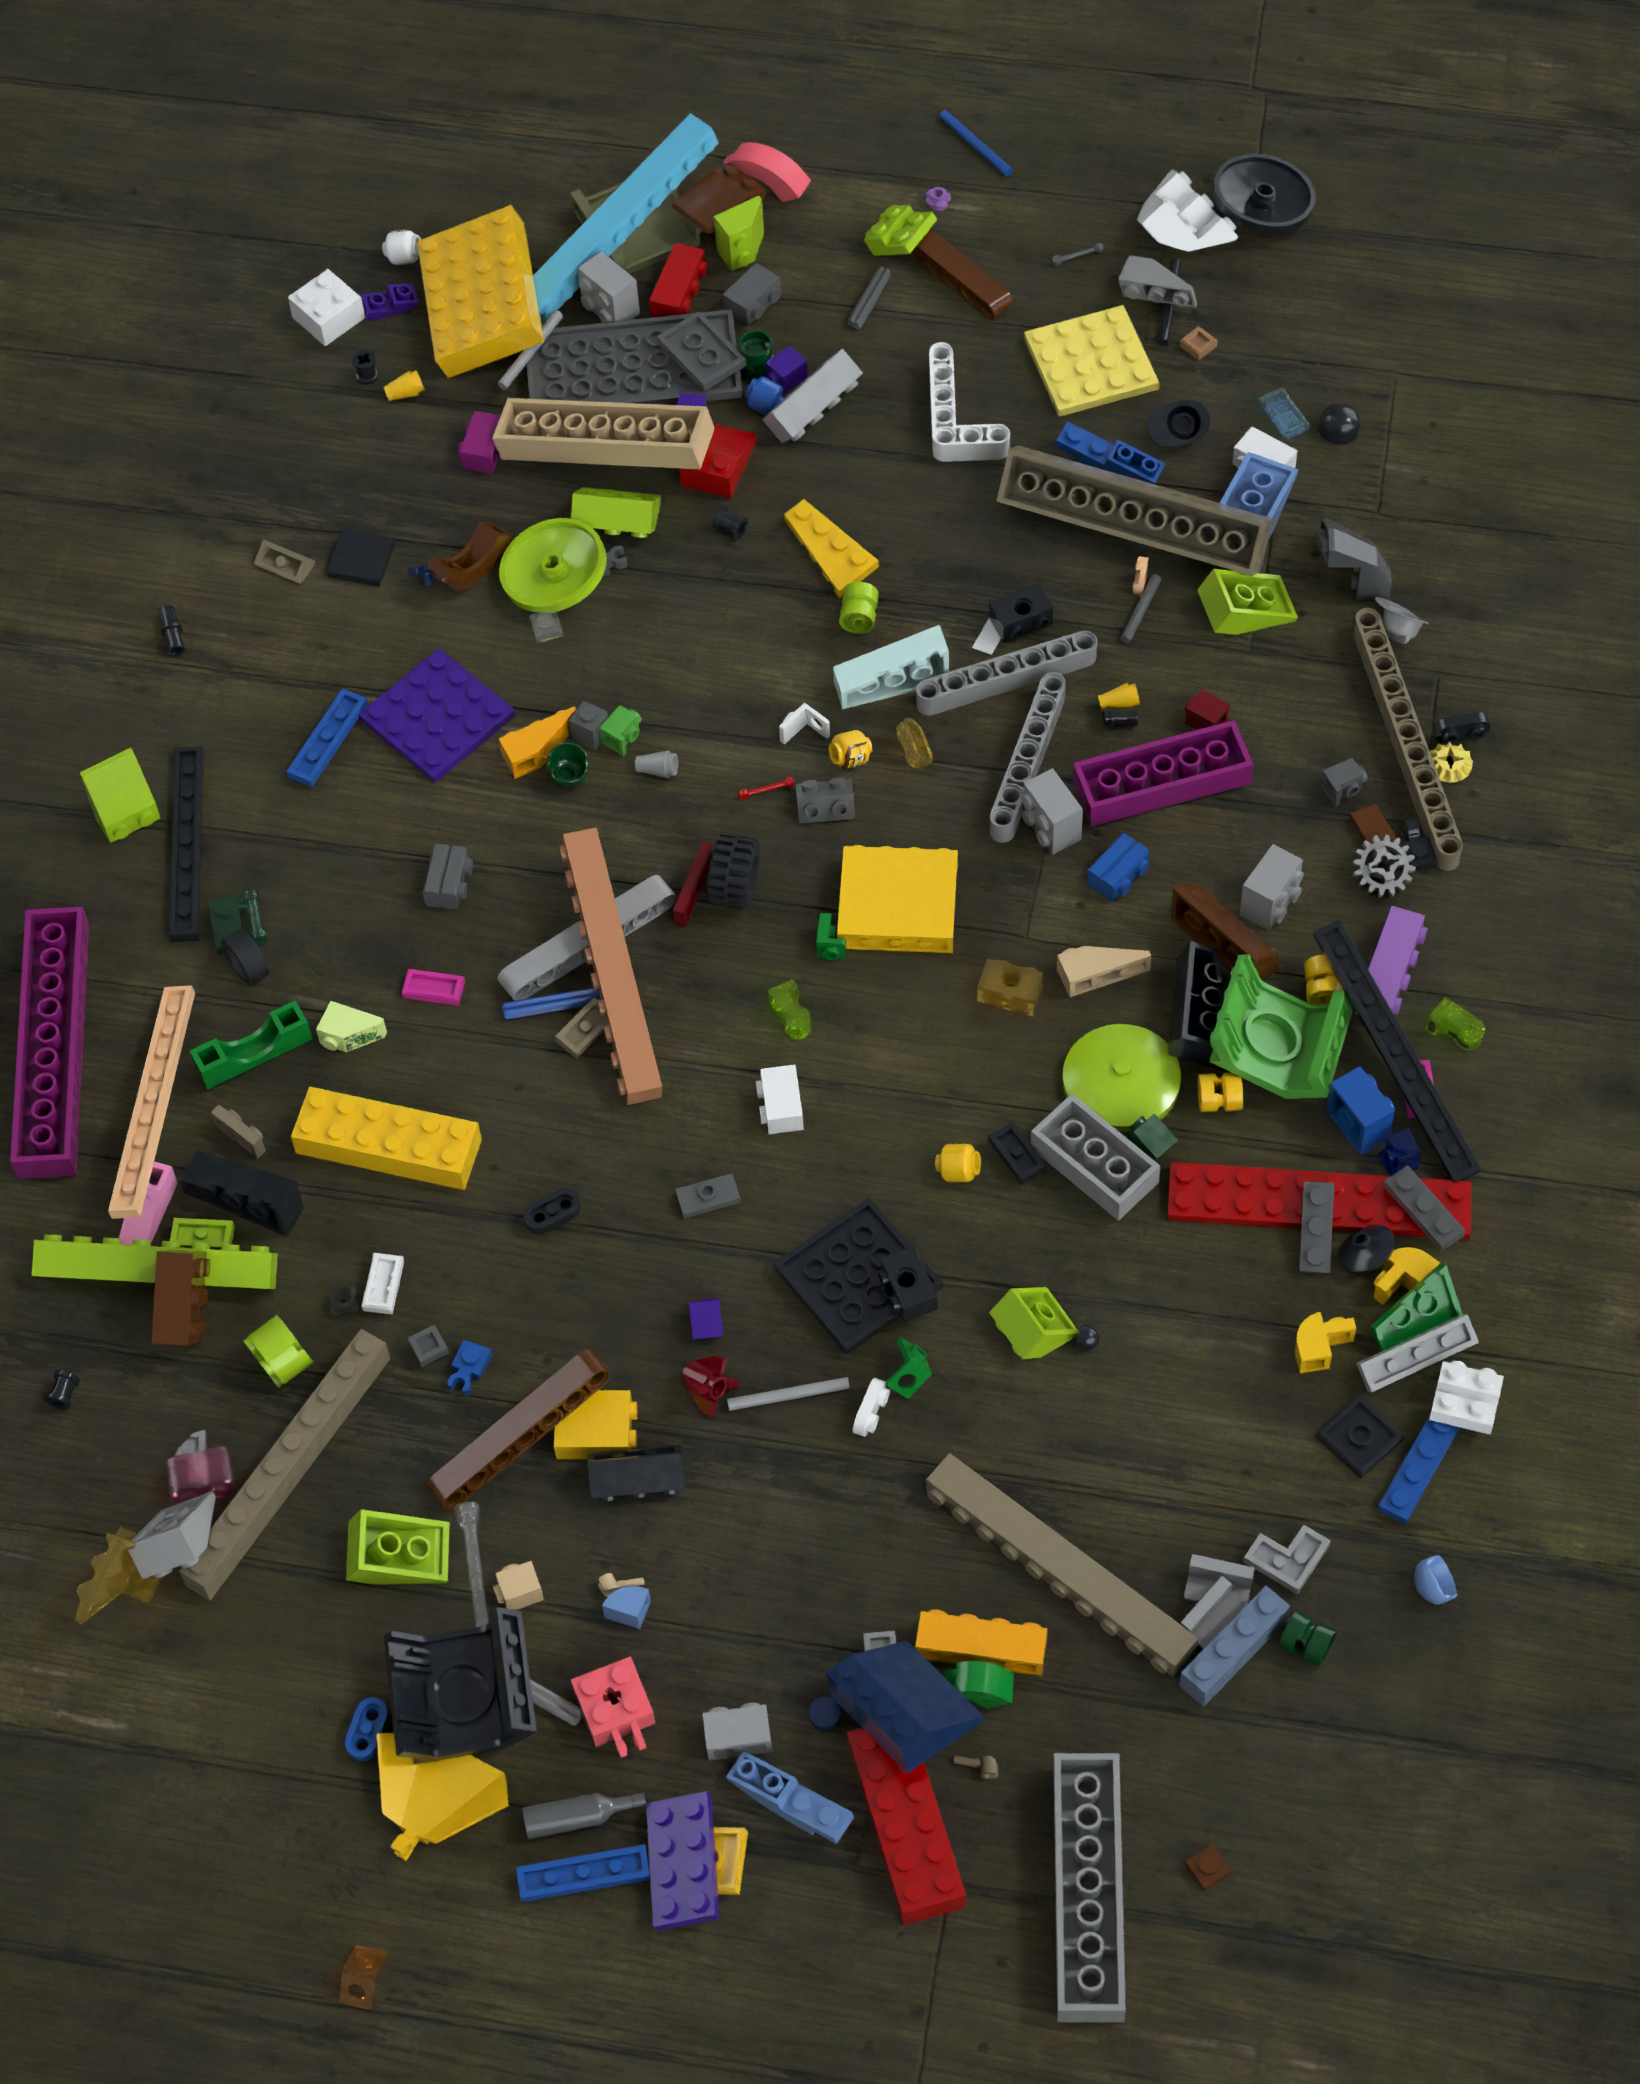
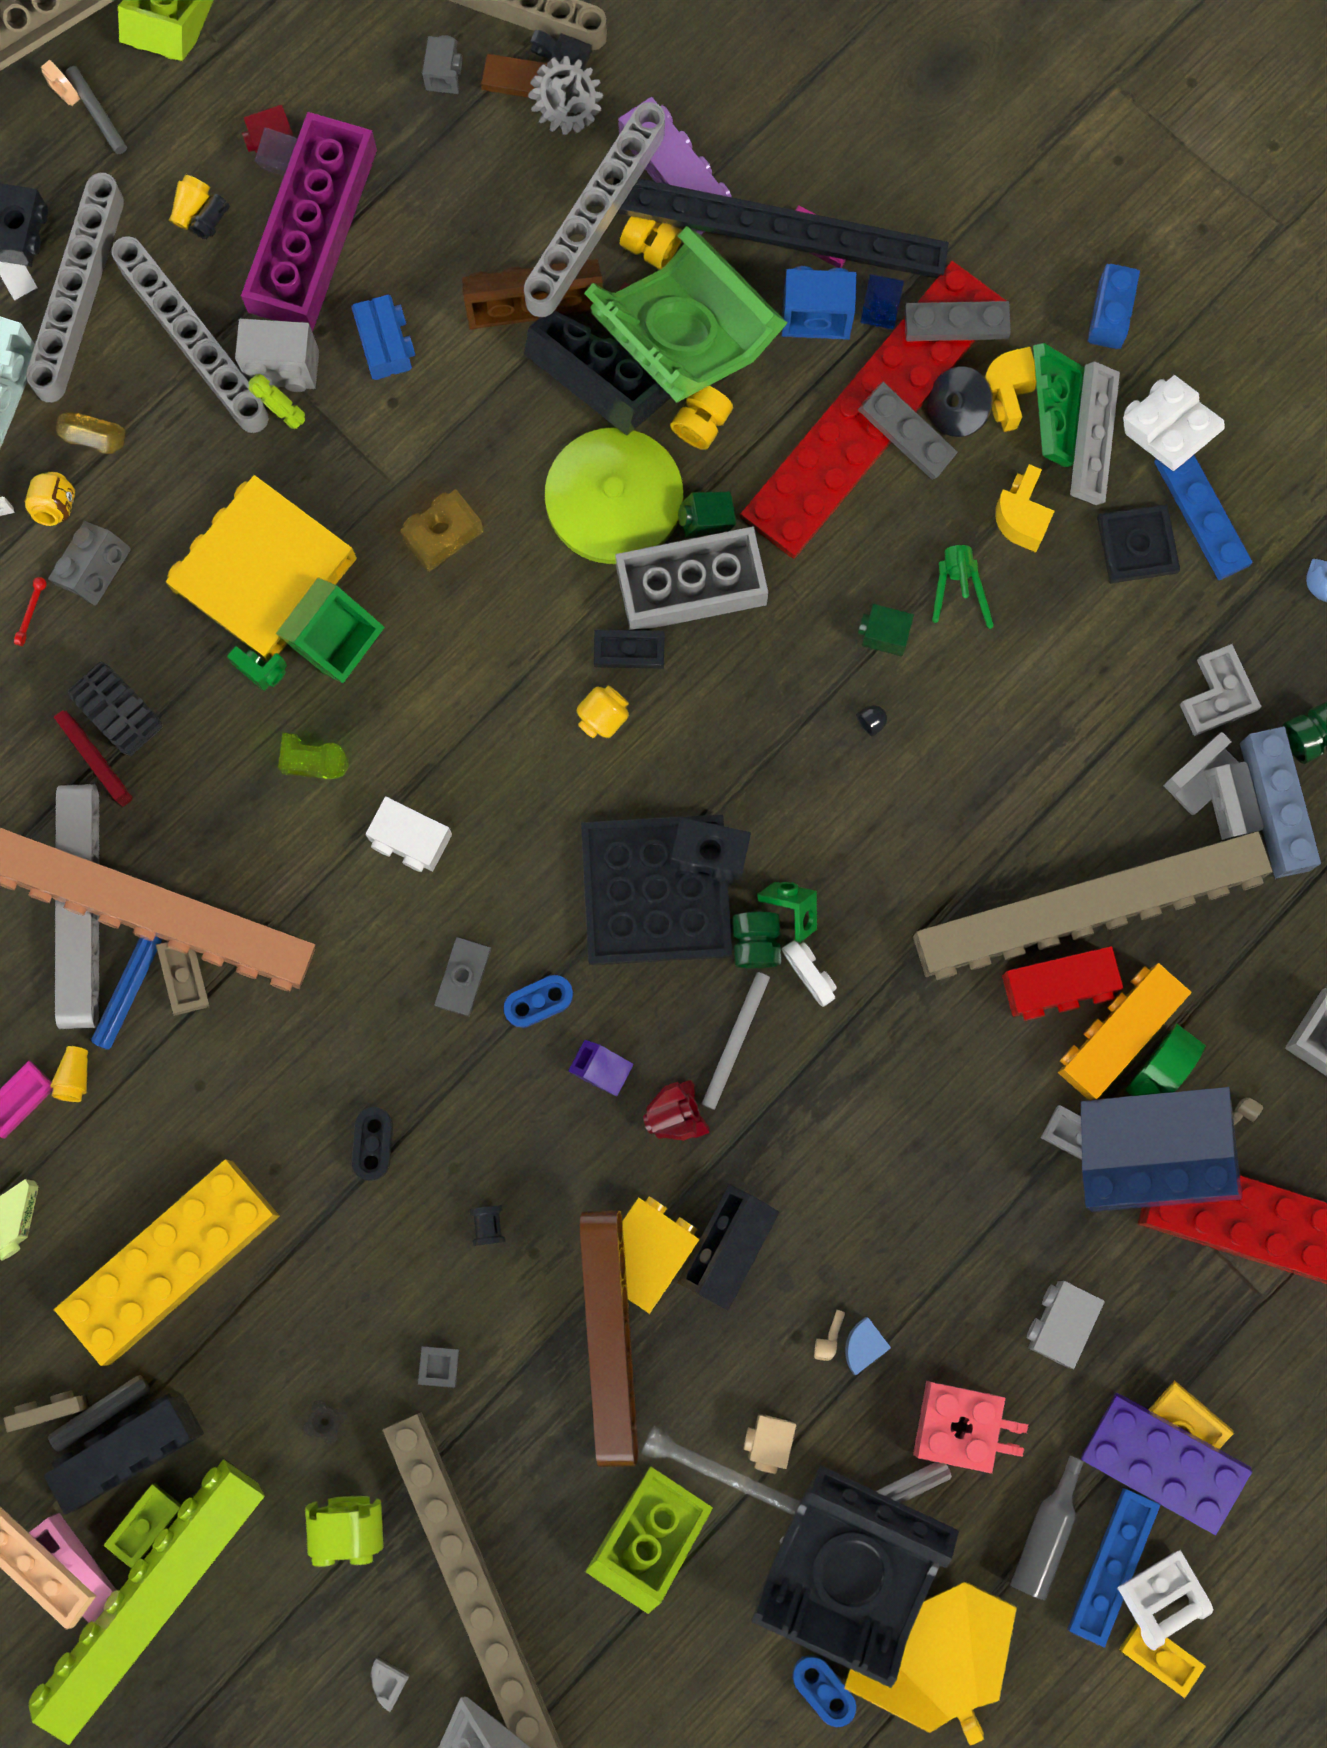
camera: 60 degrees left, 20 degrees up
reddish brown brick [152,1250,210,1346] -> none
clear pink brick [166,1447,235,1503] -> none
white plate [362,1253,404,1315] -> none
blue plate [447,1340,493,1397] -> none
medium blue slope [726,1751,854,1844] -> none
dark blue tile [809,1697,841,1731] -> none
lime slope [989,1287,1079,1359] -> none
tan slope [1057,946,1151,997] -> none
light grey brick [1240,844,1304,931] -> none
clear neon green leg [1425,997,1485,1051] -> none
none -> dark grey axle [48,1375,150,1452]
none -> yellow cone [50,1046,88,1102]
none -> lime axle [248,374,305,429]
none -> clear purple panel [255,127,298,176]
none -> green piece [276,578,385,683]
none -> black bush [469,1205,505,1246]
none -> blue plate [504,975,573,1028]
none -> light grey beam [524,102,665,317]
none -> dark green wheel [733,912,781,969]
none -> dark green brick [858,604,914,657]
none -> green plant [932,545,993,629]
none -> red brick [1002,946,1123,1021]
none -> blue brick [1087,264,1140,349]
none -> white plate [1117,1550,1213,1650]
none -> yellow plate [1119,1623,1206,1698]

